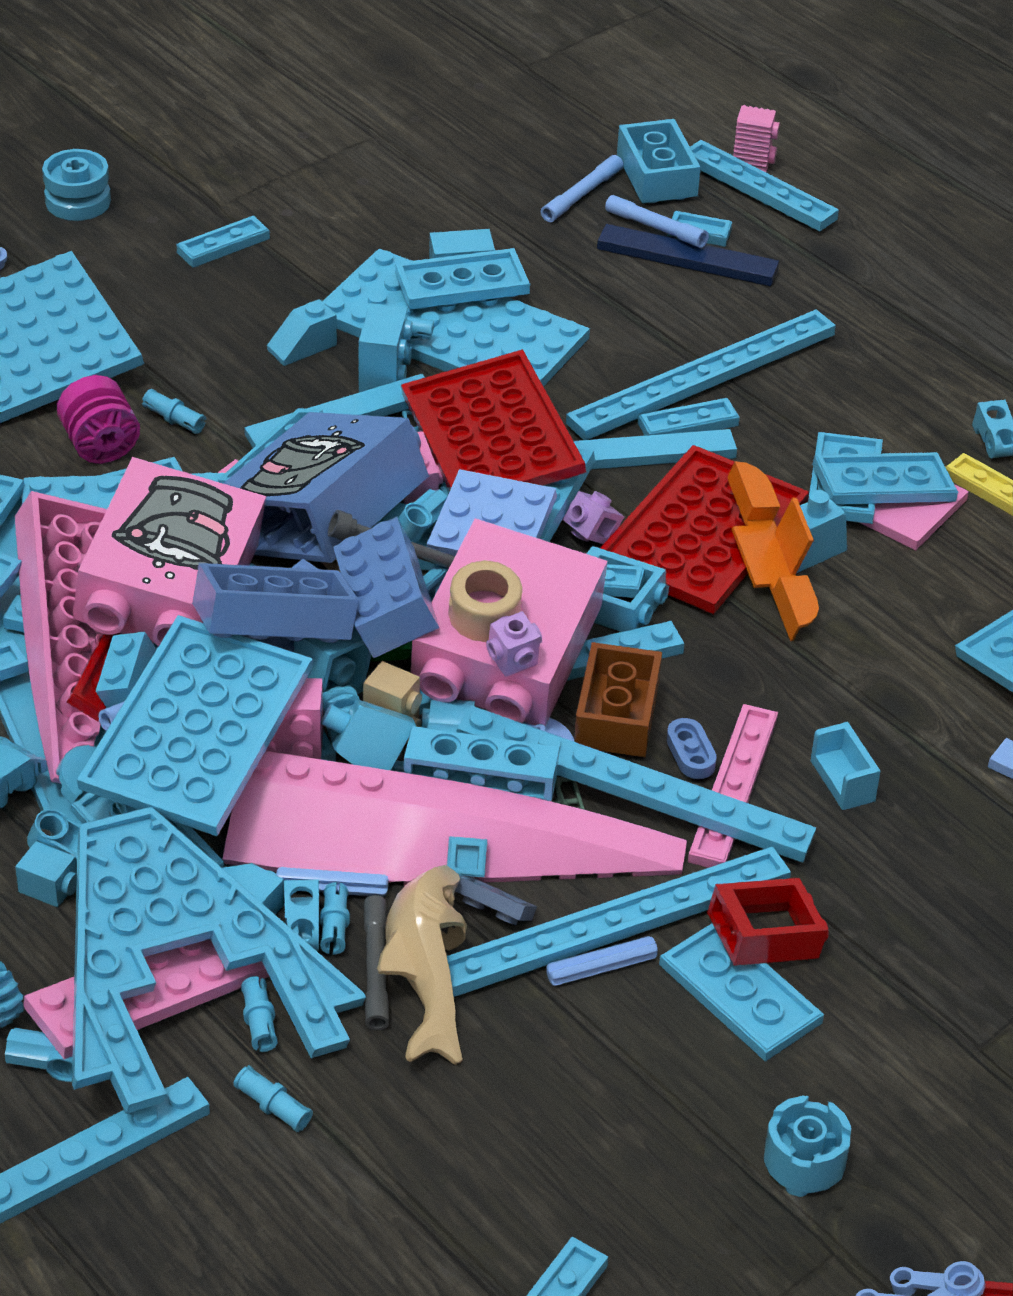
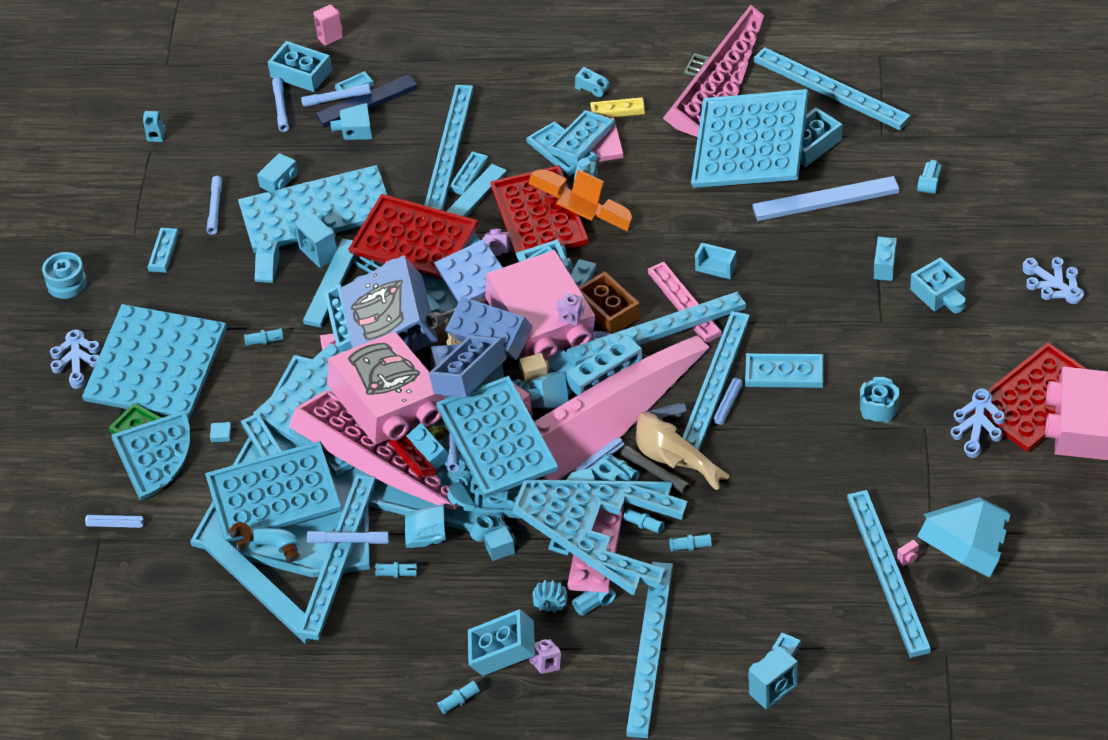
camera: 40 degrees left, 5 degrees up
dark pink wheel [57,375,140,464] -> none
medium azure plate [395,248,530,309] -> none
medium azure piece [398,489,447,544] -> none
medium azure tile [447,836,487,877] -> none
tan piece [448,560,523,642] -> none
medium blue plate [667,718,716,779] -> none
medium azure plate [690,140,839,231] -> none
red window [707,878,829,966] -> none
none -> medium azure leg [143,111,166,142]
none -> light blue piece [207,176,223,235]
none -> medium azure torso [330,103,372,140]

